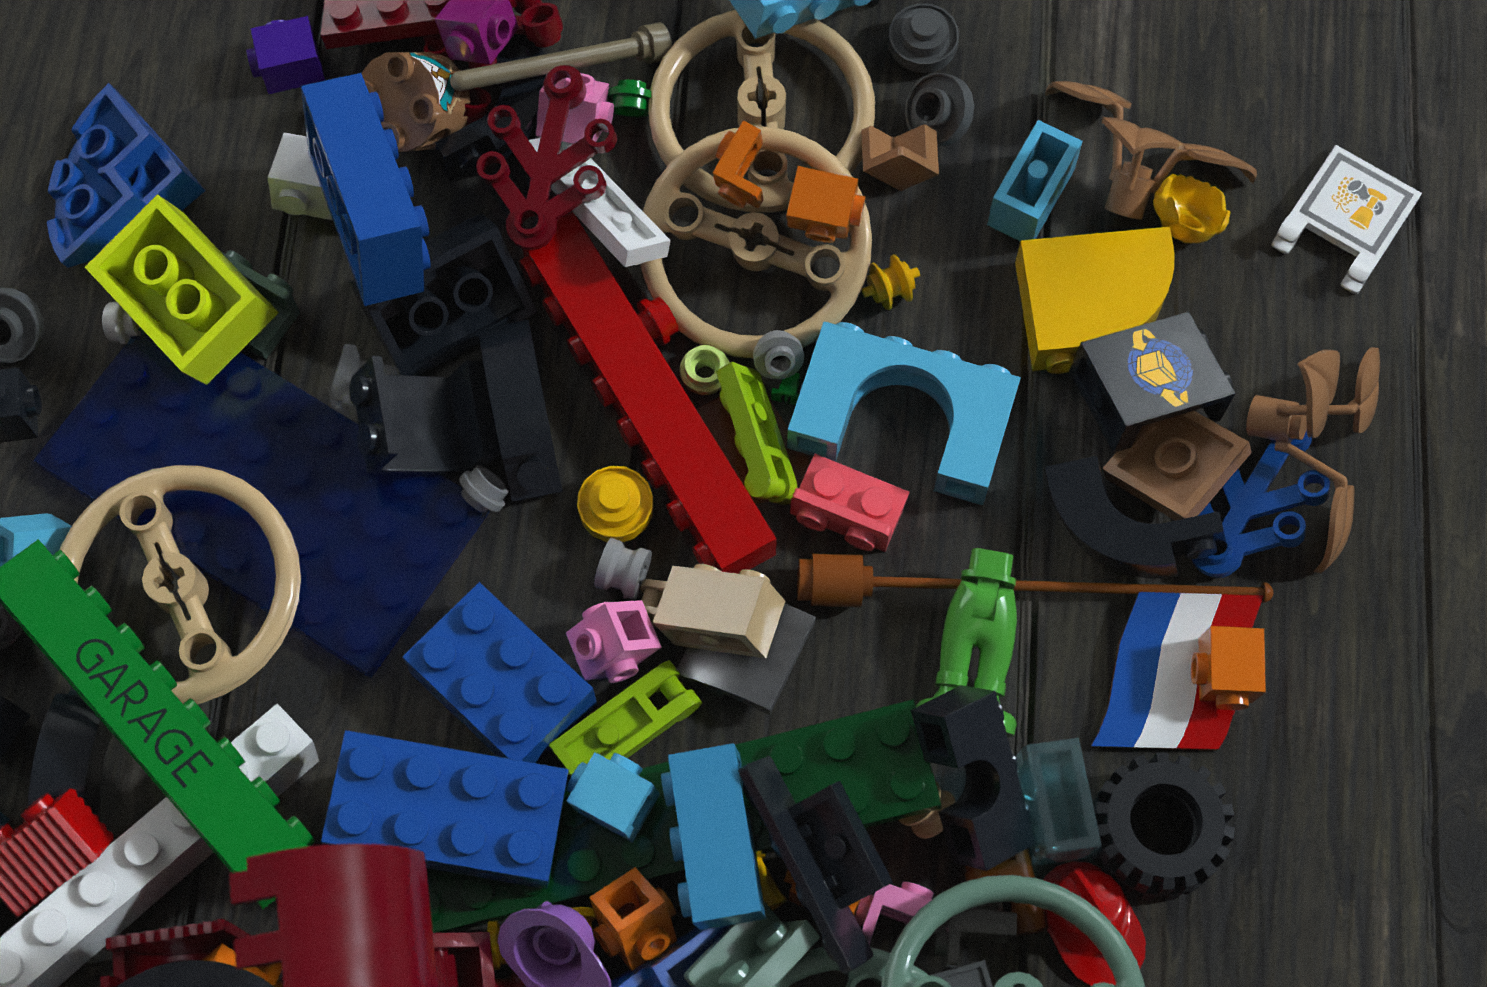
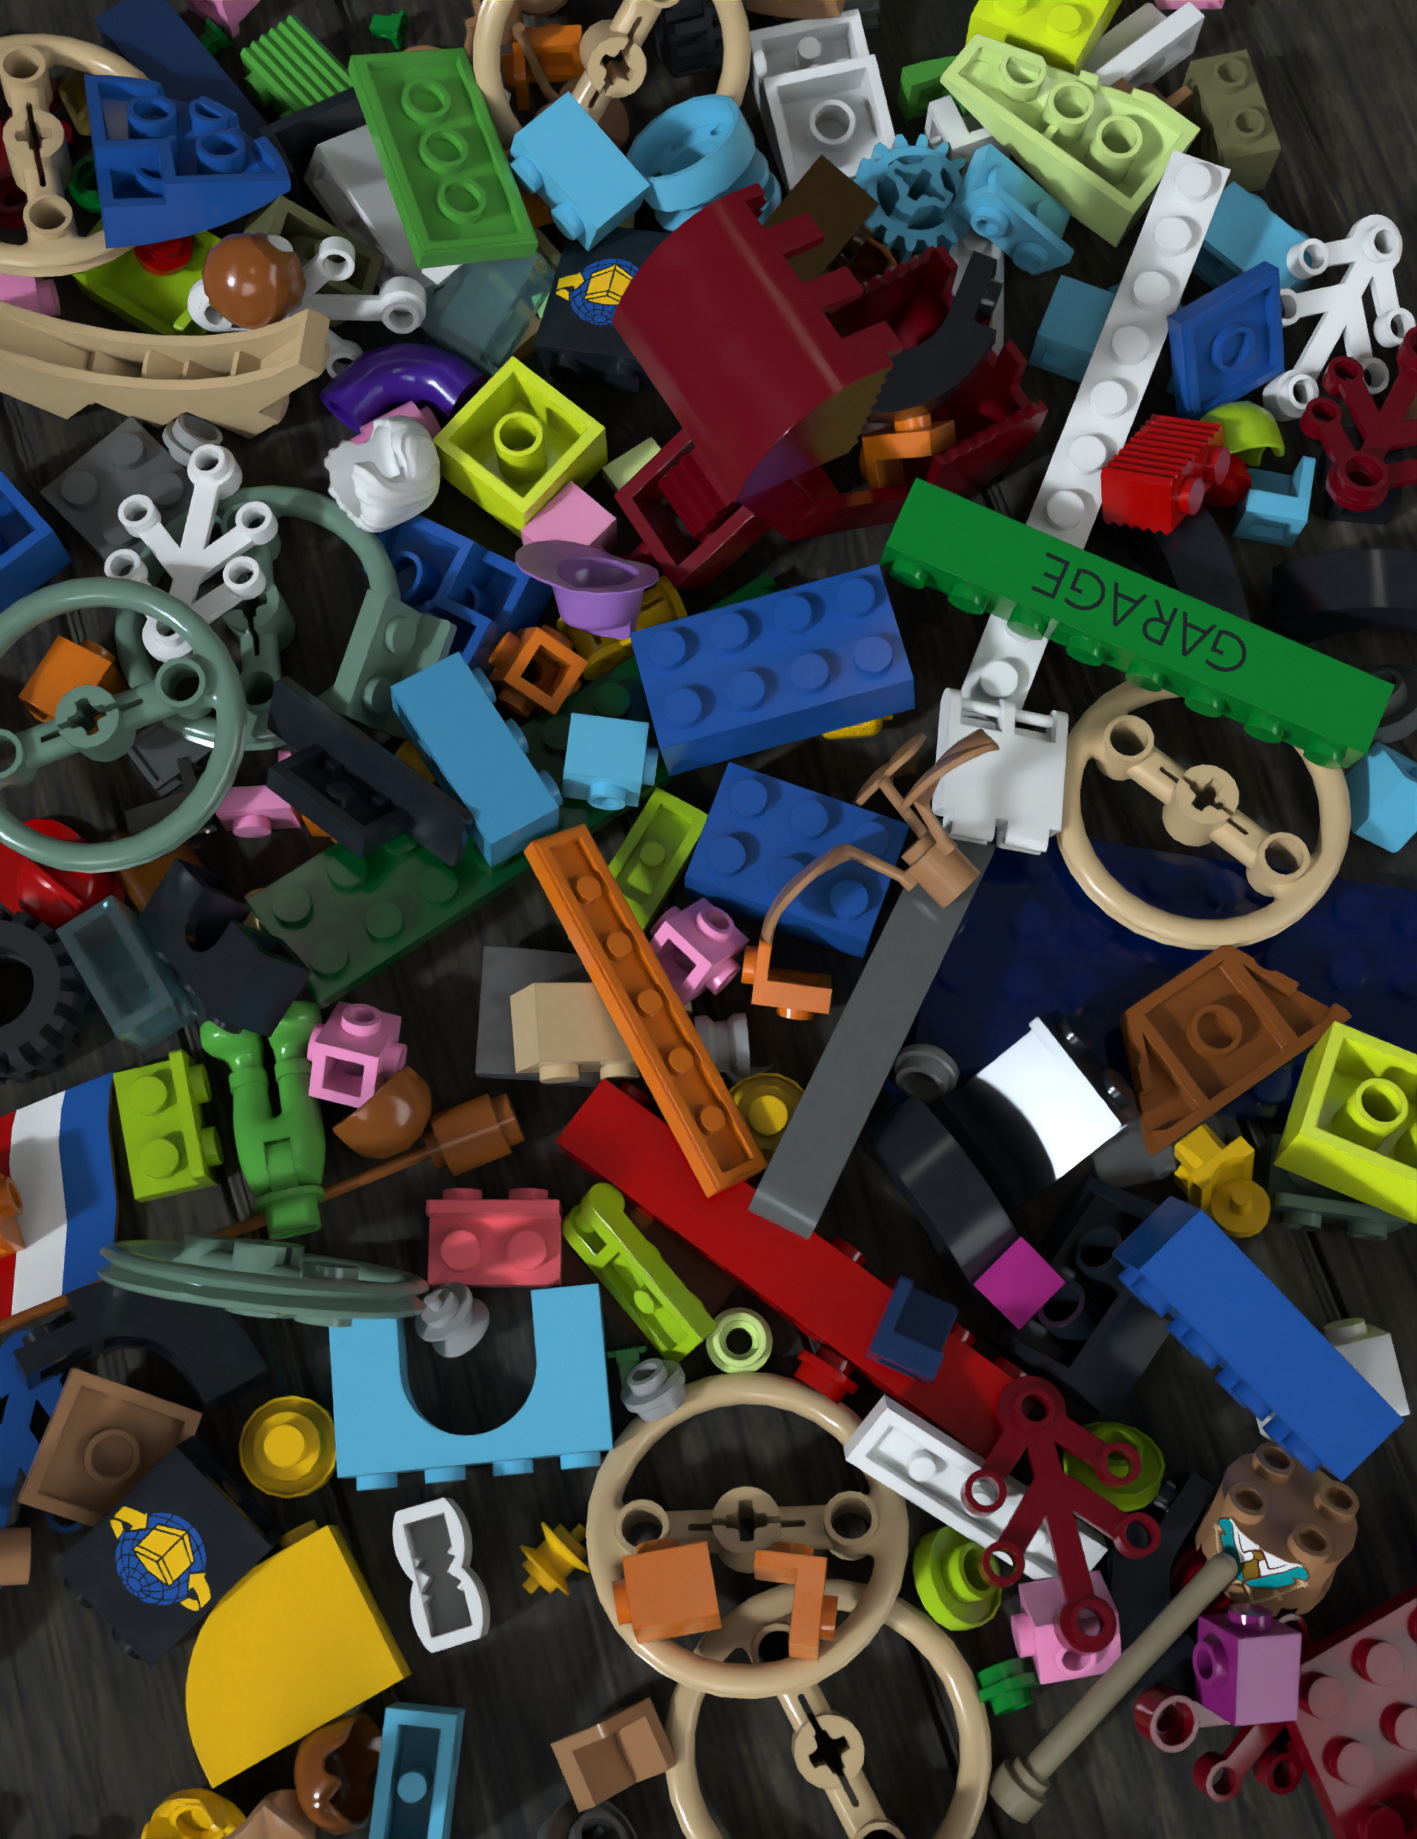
camera: 155 degrees right, 5 degrees up
none -> sand green piece [96,1233,429,1327]
none -> lime bracket [113,1049,224,1203]
none -> yellow plate [239,1395,337,1499]
none -> dark orange hair [294,1712,382,1835]
none -> bright pink brick [307,1001,407,1108]
none -> dark orange hair [332,1065,432,1159]
none -> white brick [393,1497,490,1653]
none -> light grey wheel [415,1282,489,1358]
none -> orange tile [523,823,769,1198]
none -> orange bracket [741,929,832,1020]
none -> dark grey beam [748,817,997,1240]
none -> medium nougat plant [762,728,1000,946]
none -> dark blue panel [864,1275,958,1385]
none -> lime plate [912,1525,1002,1631]
none -> white plate [932,688,1069,855]
none -> dark pink tile [973,1237,1066,1330]
none -> lime plate [1061,1422,1165,1512]
none -> dark orange wing [1119,945,1352,1157]
none -> yellow hips [1174,1123,1271,1238]

